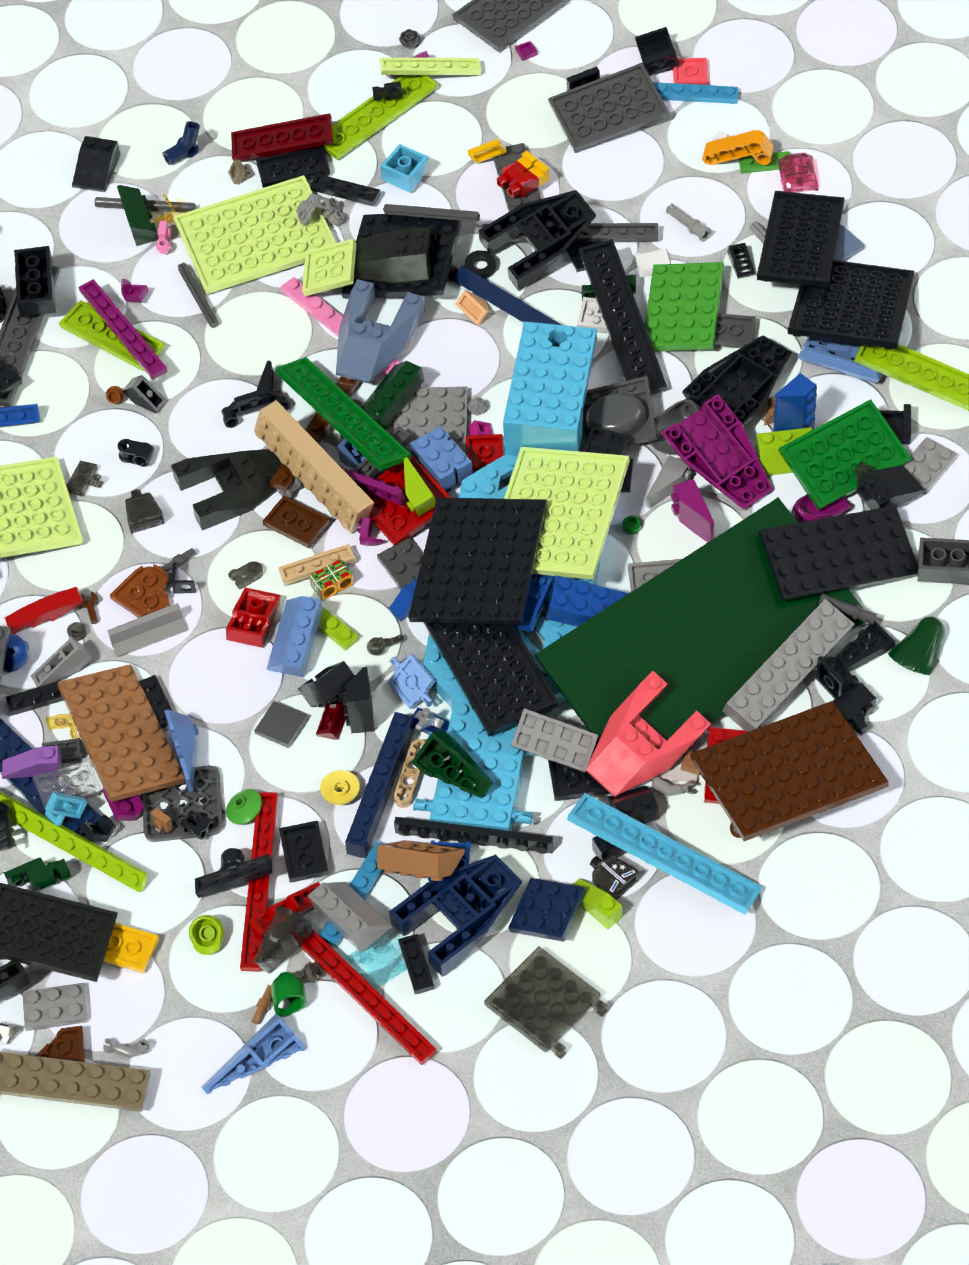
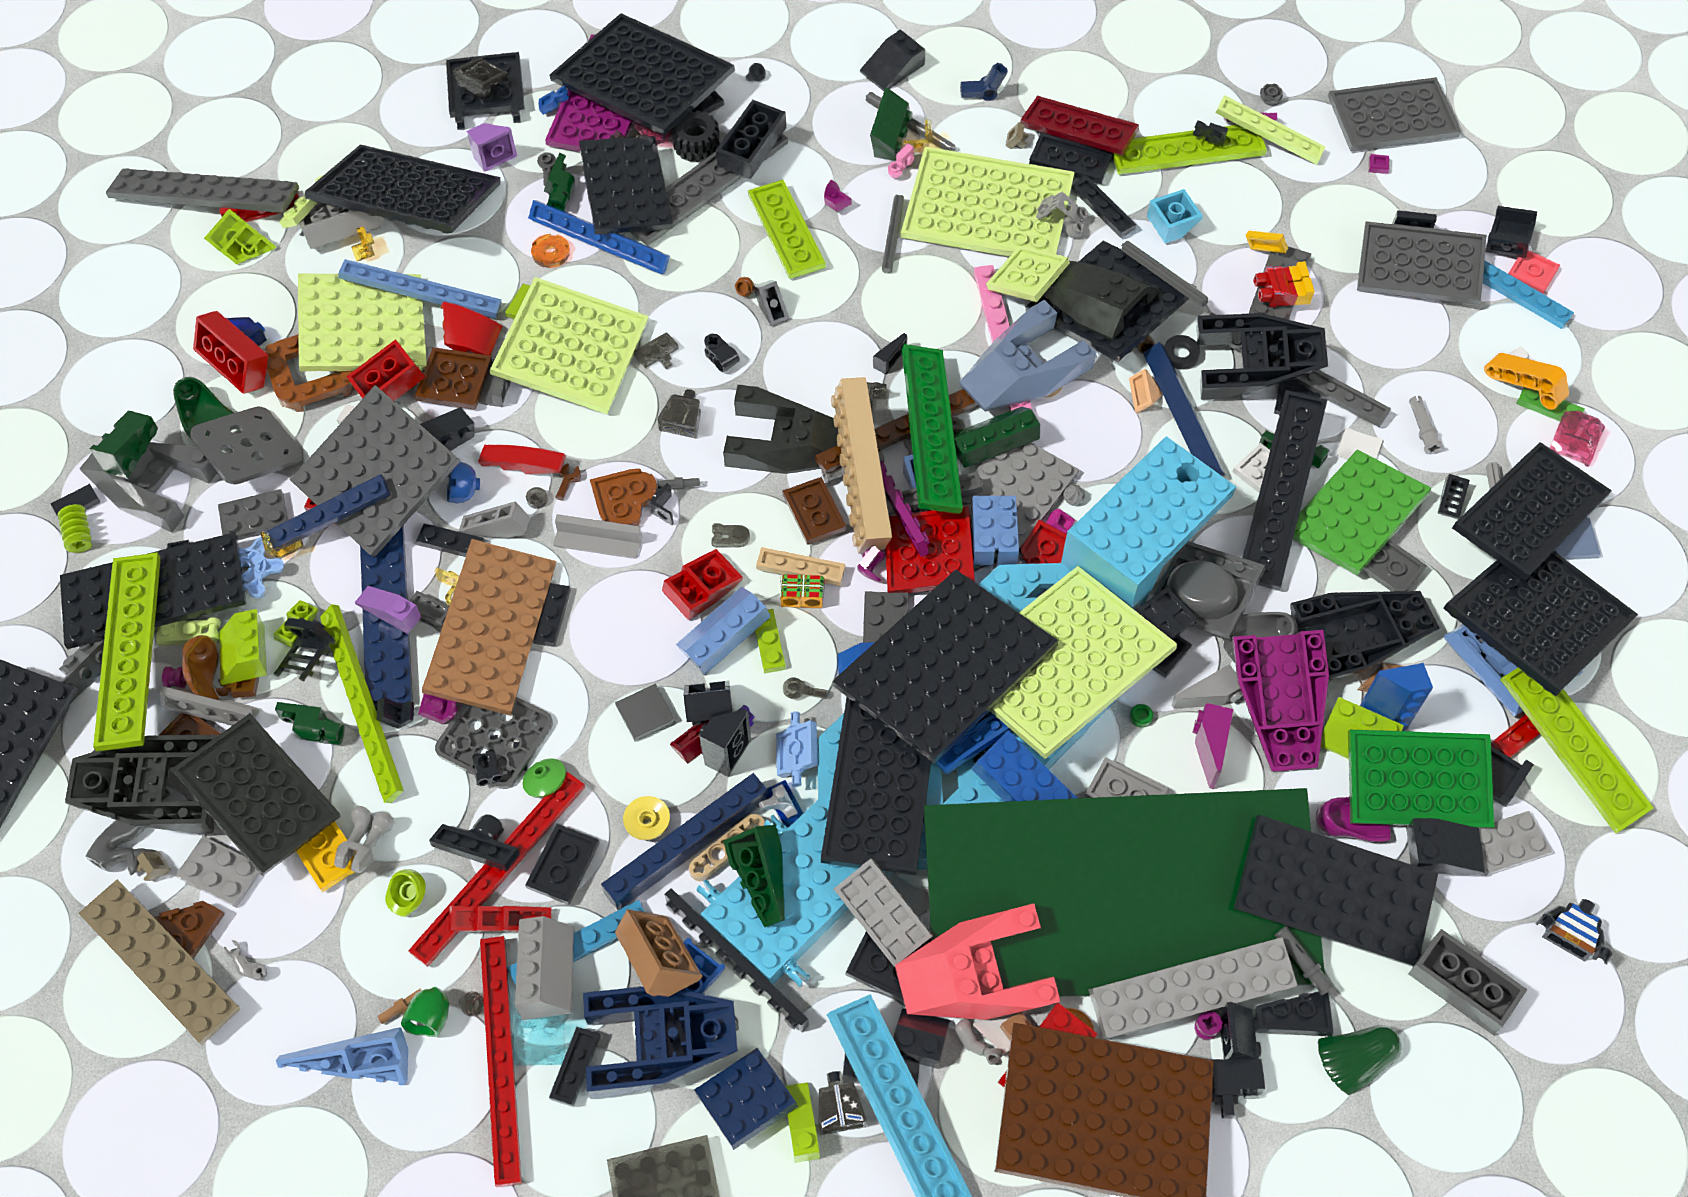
camera: 30 degrees right, 5 degrees up
clear plate [33,761,102,811] -> none
medium azure plate [45,792,88,826] -> none
magenta plate [78,279,168,380] -> none
medium nougat plate [151,808,173,833] -> none
medium blue wedge [165,710,199,792] -> none
black plate [221,387,290,428] -> none
clear smoke slope [254,905,312,974] -> none
lime slope [404,457,436,517] -> none
clear smoke plate [854,462,873,480] -> none
none -> light grey piece [334,806,395,873]
none -> magenta wheel [1194,1011,1222,1041]
none -> red tile [1491,715,1540,758]

